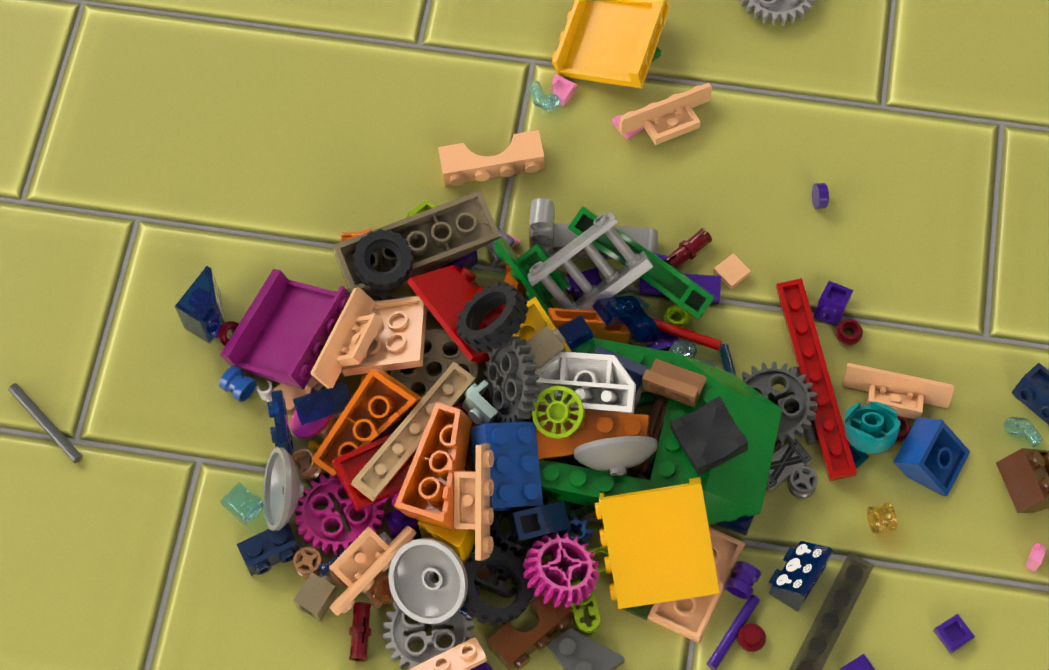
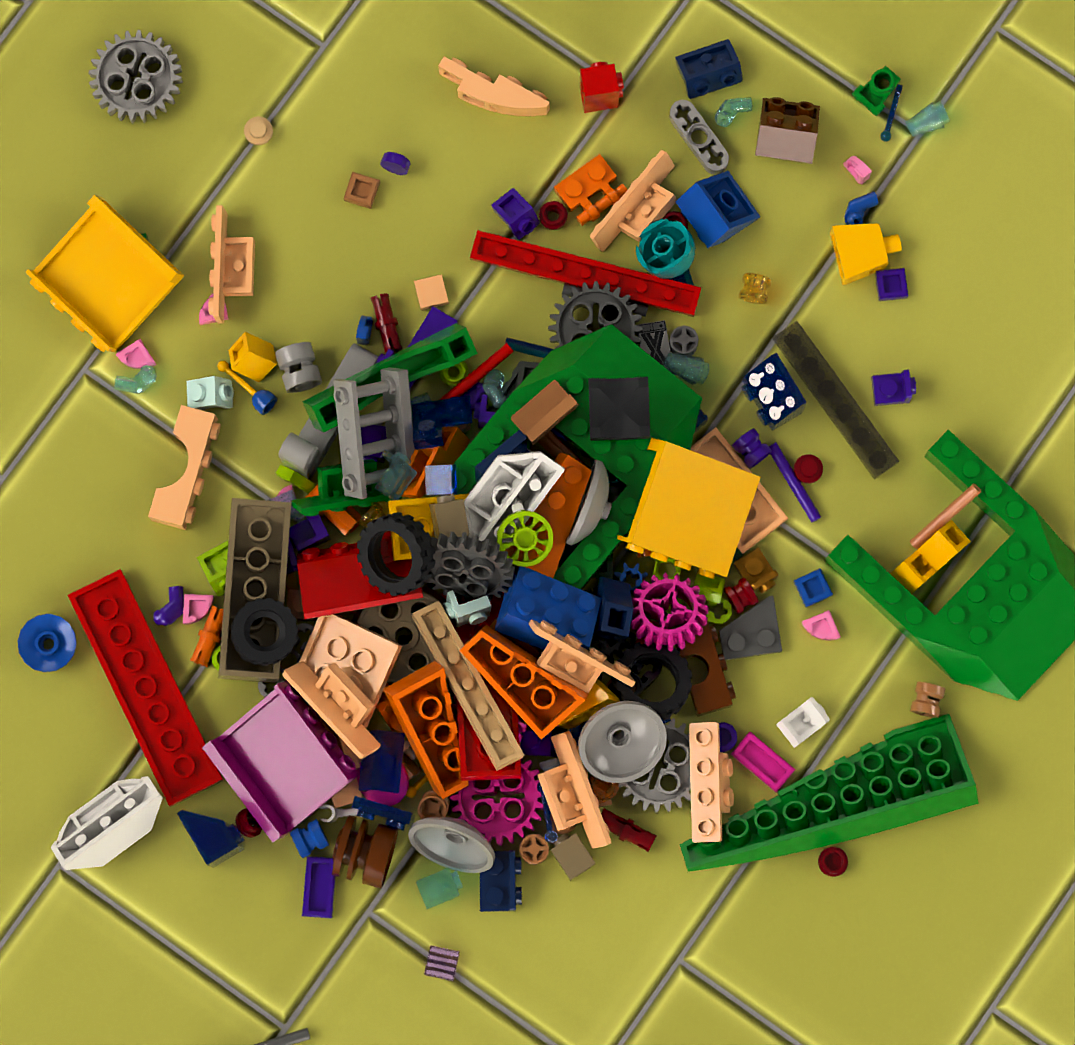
camera: 65 degrees left, 15 degrees up
none -> blue dish [17,614,77,673]
none -> white wedge [51,776,163,870]
none -> red plate [67,569,224,807]
none -> dark purple arm [153,586,184,626]
none -> bright pink tile [183,594,215,625]
none -> light aqua bracket [186,376,234,410]
none -> hinge [217,361,278,415]
none -> yellow panel [228,332,277,382]
none -> tan plate [244,116,273,145]
none -> light grey wheel [275,342,322,393]
none -> lime tile [276,464,315,493]
none -> dark purple panel [289,514,331,553]
none -> dark purple tile [302,856,336,918]
none -> reddish brown wheel [332,815,399,889]
none -> medium nougat tile [343,172,380,209]
none -> blue tile [356,315,374,345]
none -> clear light blue bracket [374,450,417,500]
none -> clear purple tile [424,945,460,981]
none -> light nougat slope [438,56,550,116]
none -> orange plate [554,154,628,226]
none -> red brick [579,62,624,113]
none -> clear light blue cone [664,353,709,385]
none -> light grey beam [669,100,729,174]
none -> lime tile [694,574,726,603]
none -> dark red wheel [723,577,759,614]
none -> pearl gold bracket [733,547,779,594]
none -> yellow torso [830,223,902,285]
none -> blue arm [844,191,879,225]

